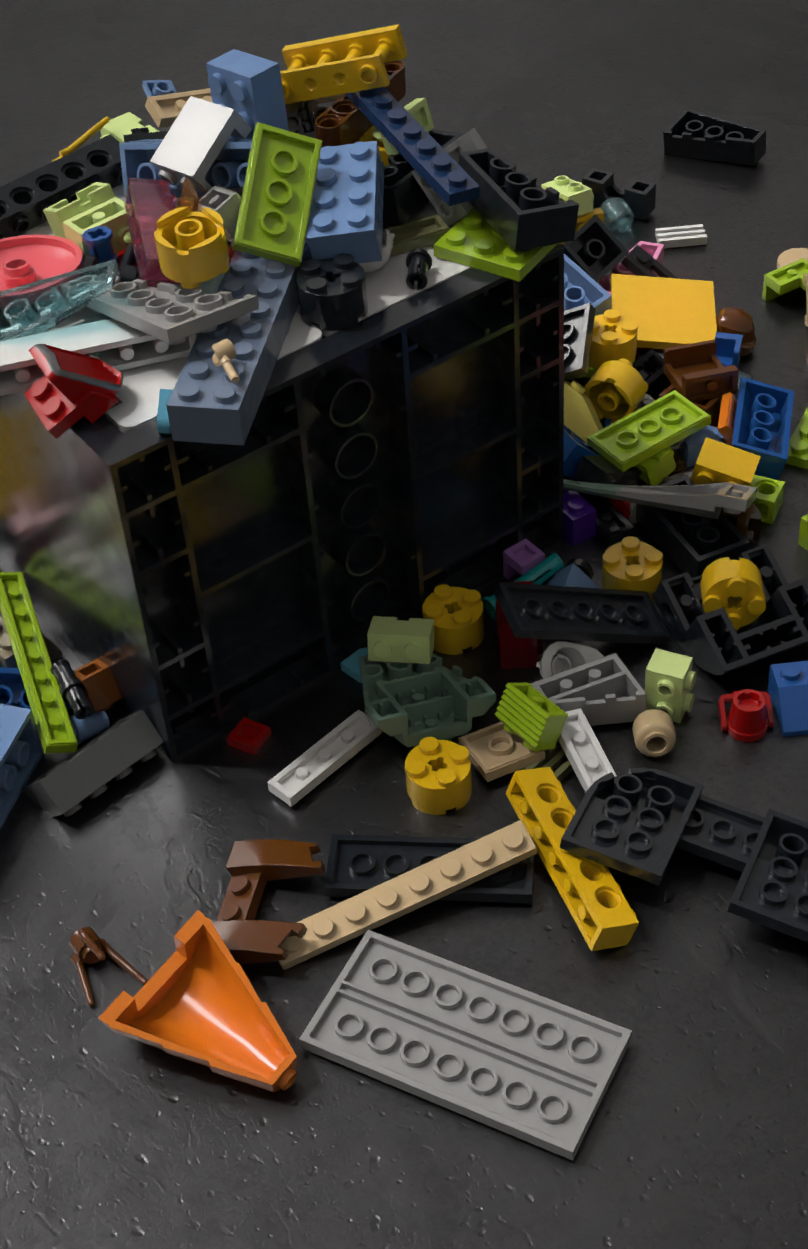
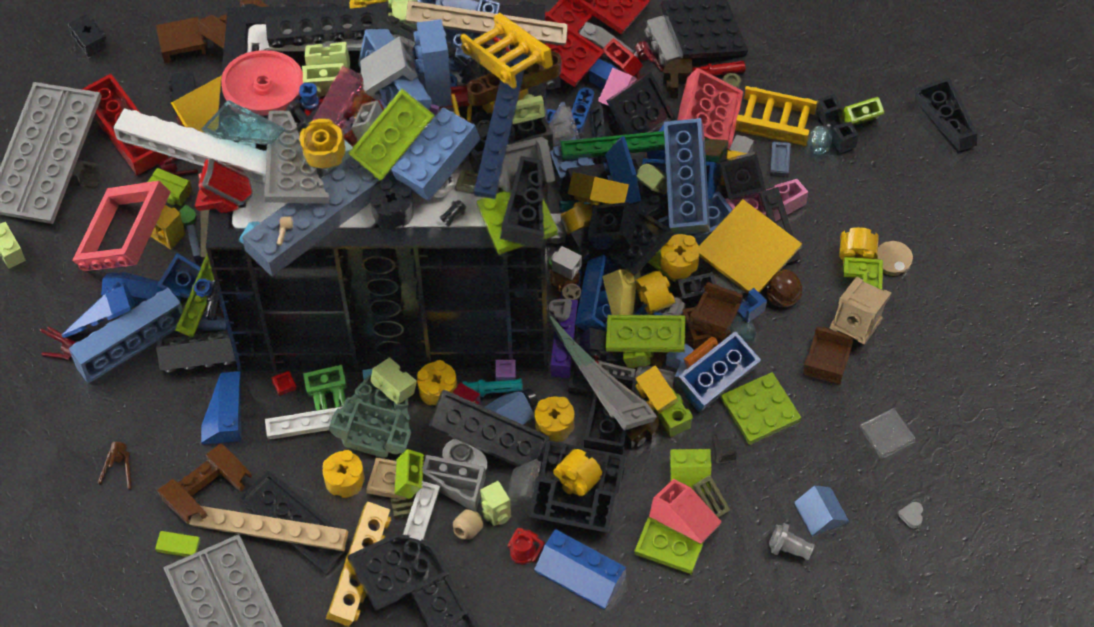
camera: 35 degrees right, 15 degrees up
orange cone [98,910,298,1092] -> none
yellowish green brick [541,175,594,217] -> none
white tile [655,224,707,248] -> none
none -> lime tile [155,531,200,557]
none -> blue plate [194,279,213,297]
none -> blue wedge [201,371,241,444]
none -> bright green brick [303,365,348,411]
none -> clear tile [507,459,541,507]
none -> yellow brick [839,227,879,263]
none -> lime brick [842,97,884,126]

